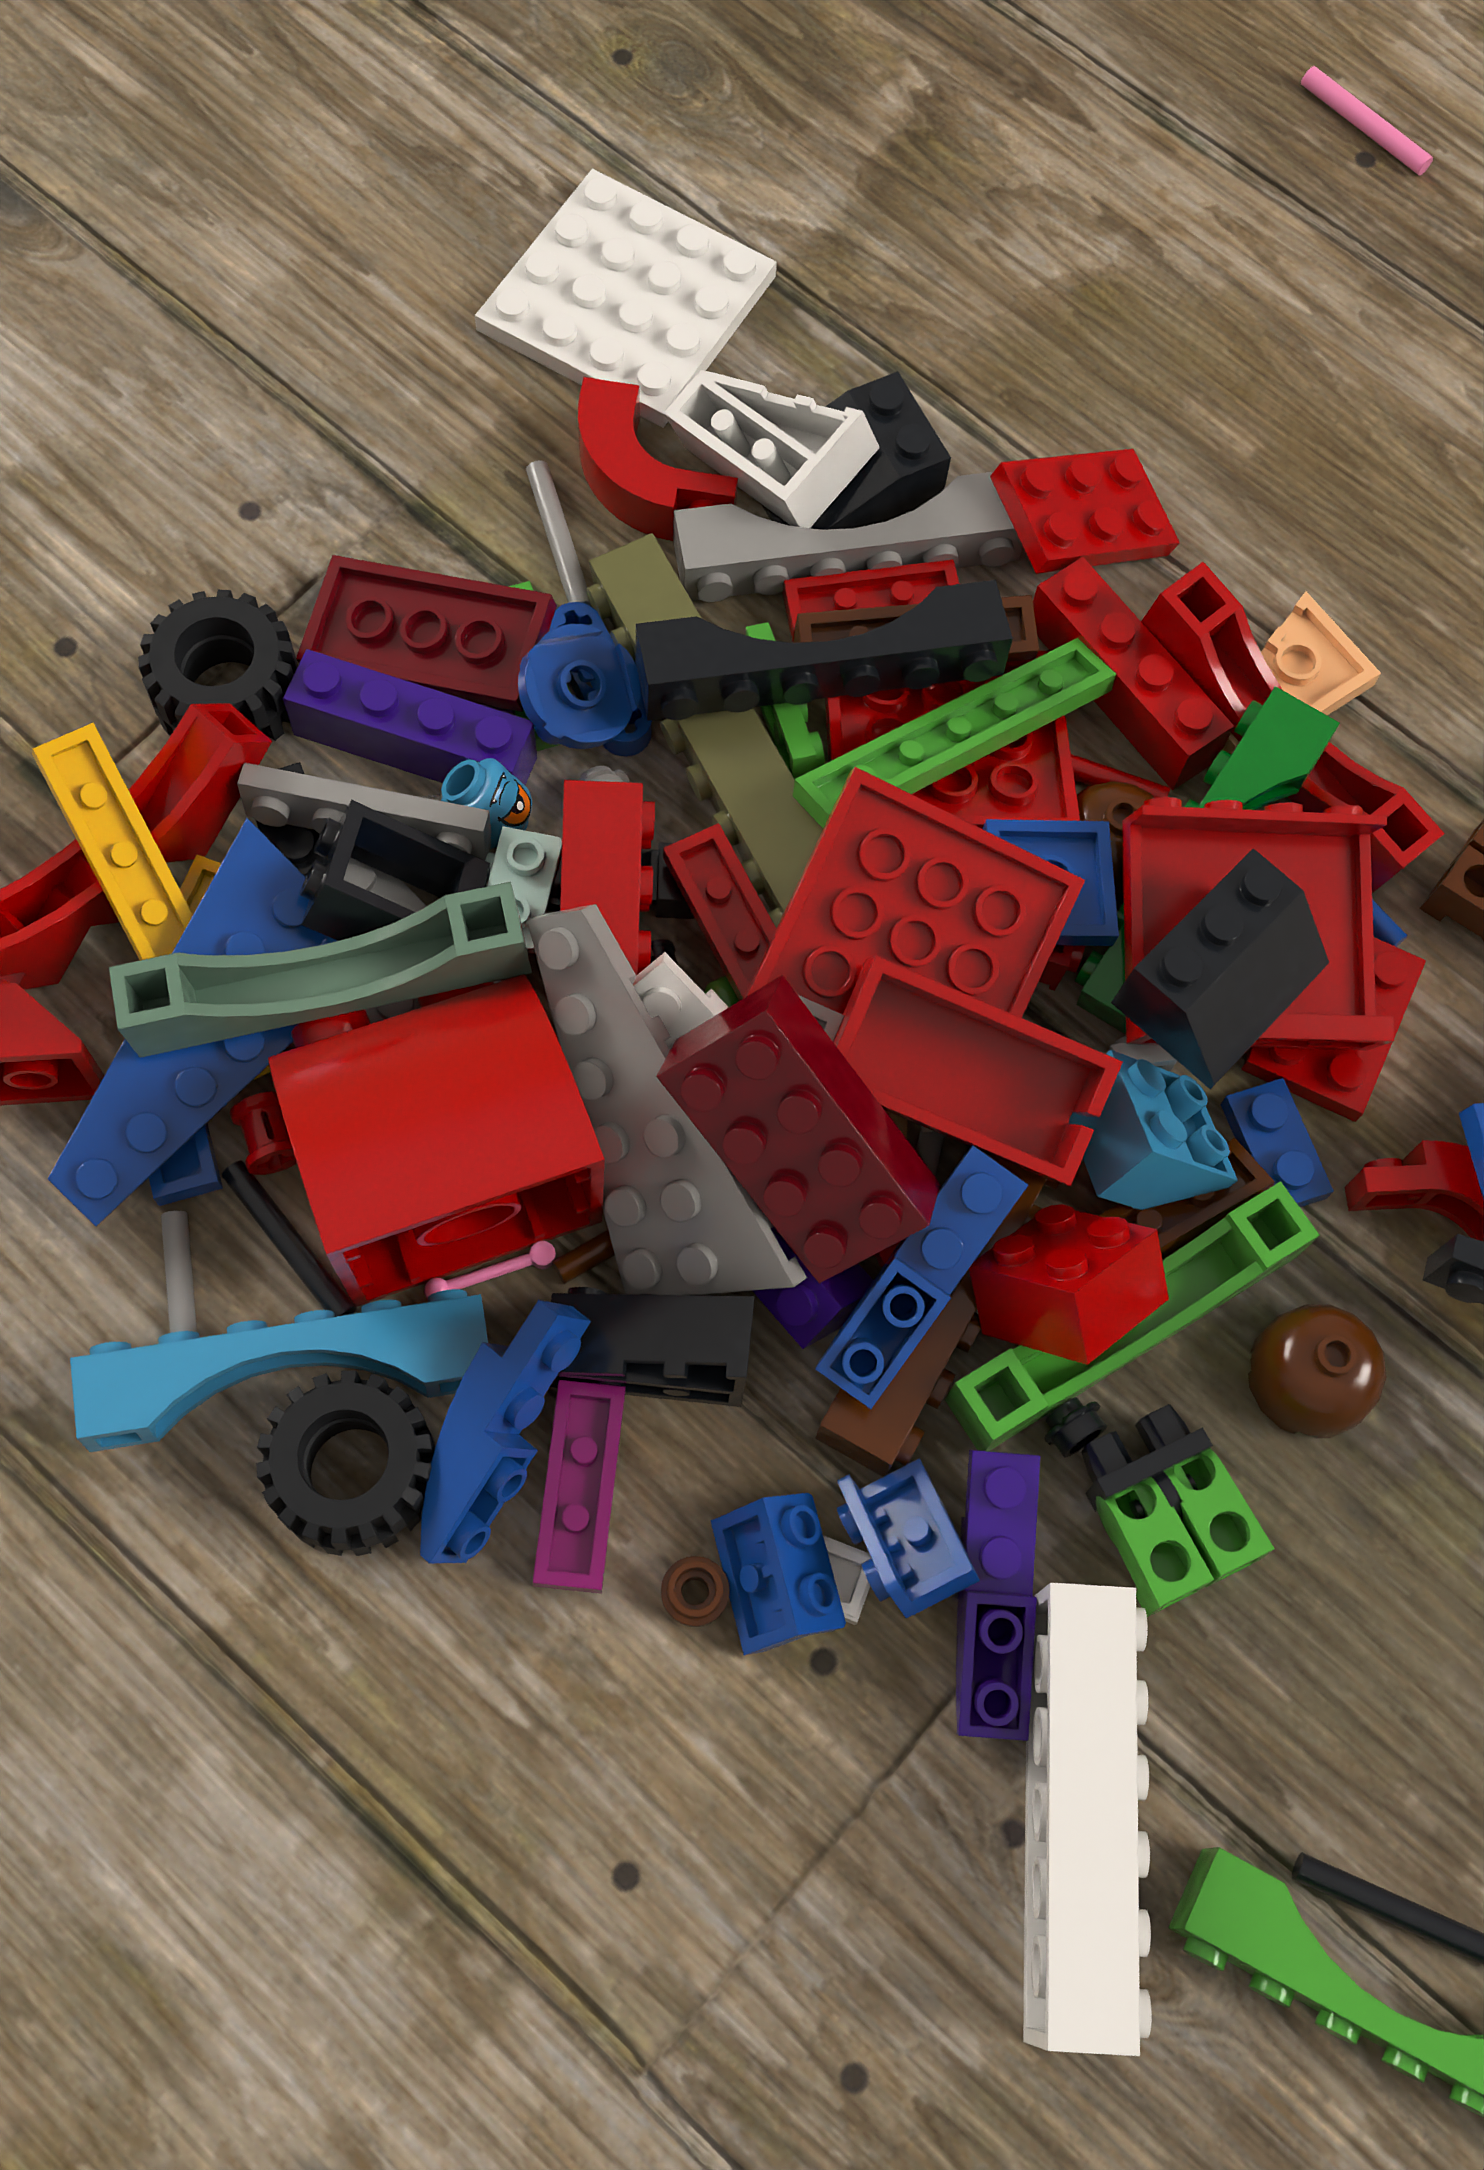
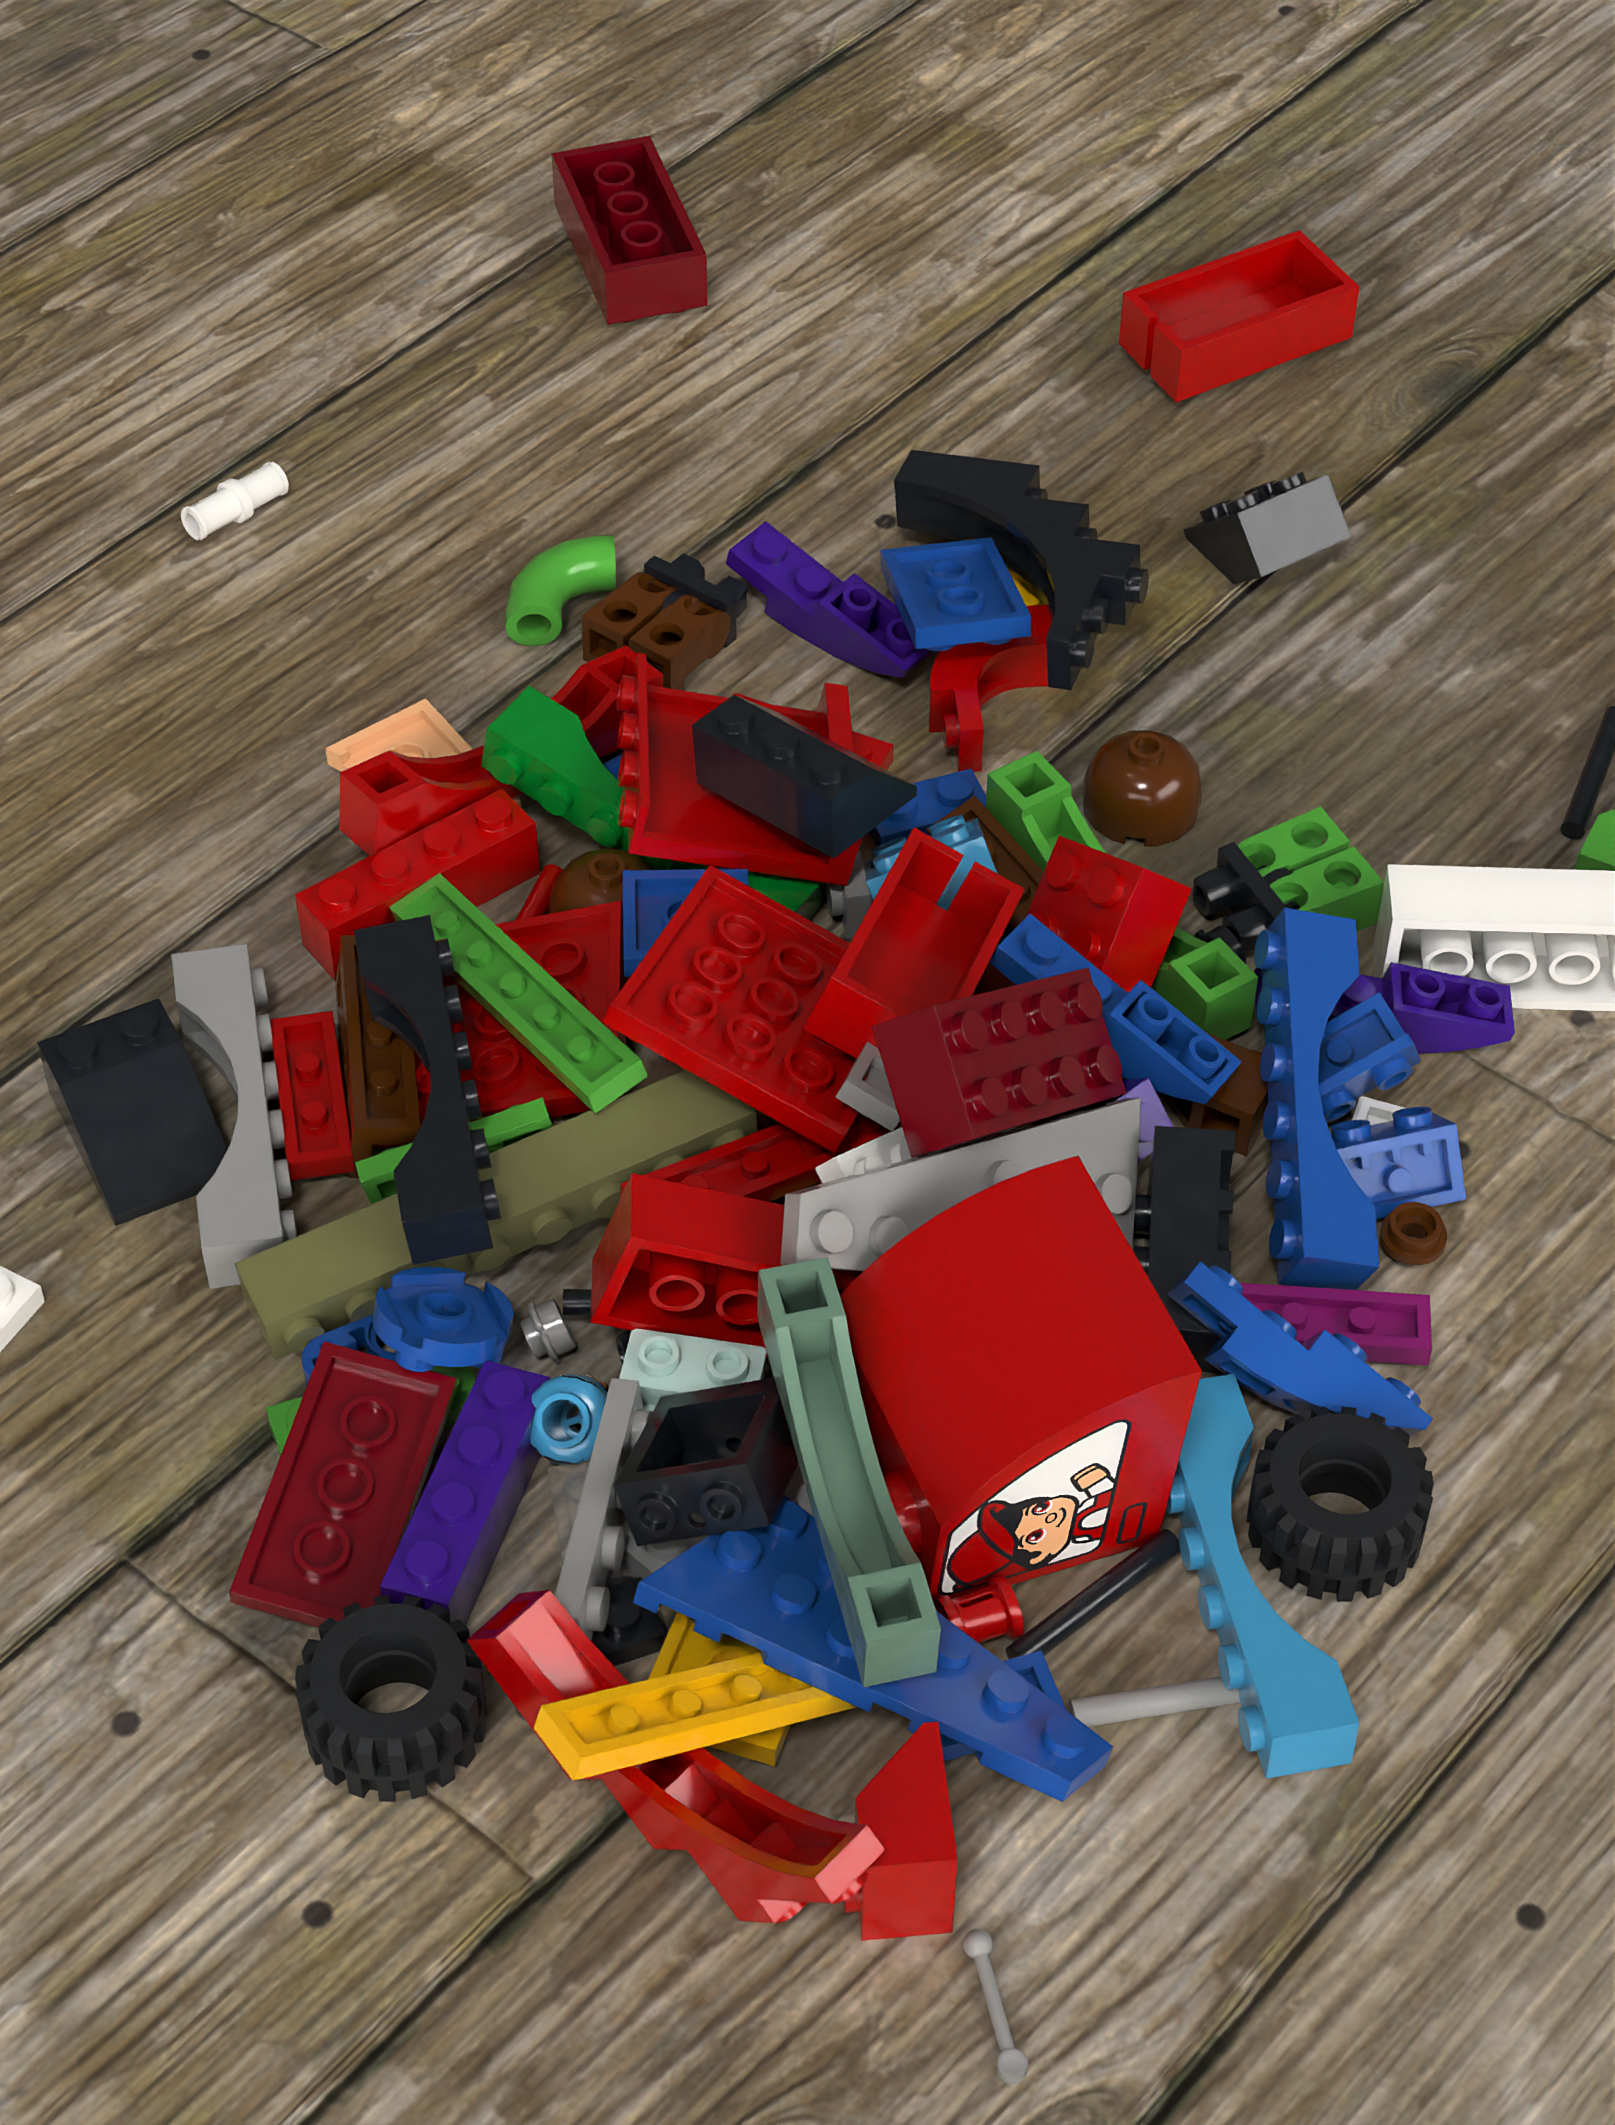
camera: 85 degrees left, 20 degrees down
light grey bar [526,460,592,607] -> none
red arch [578,377,738,541] -> none
white wedge [664,370,880,528] -> none
red plate [990,448,1180,574] -> none
none -> blue arch [1254,908,1379,1290]

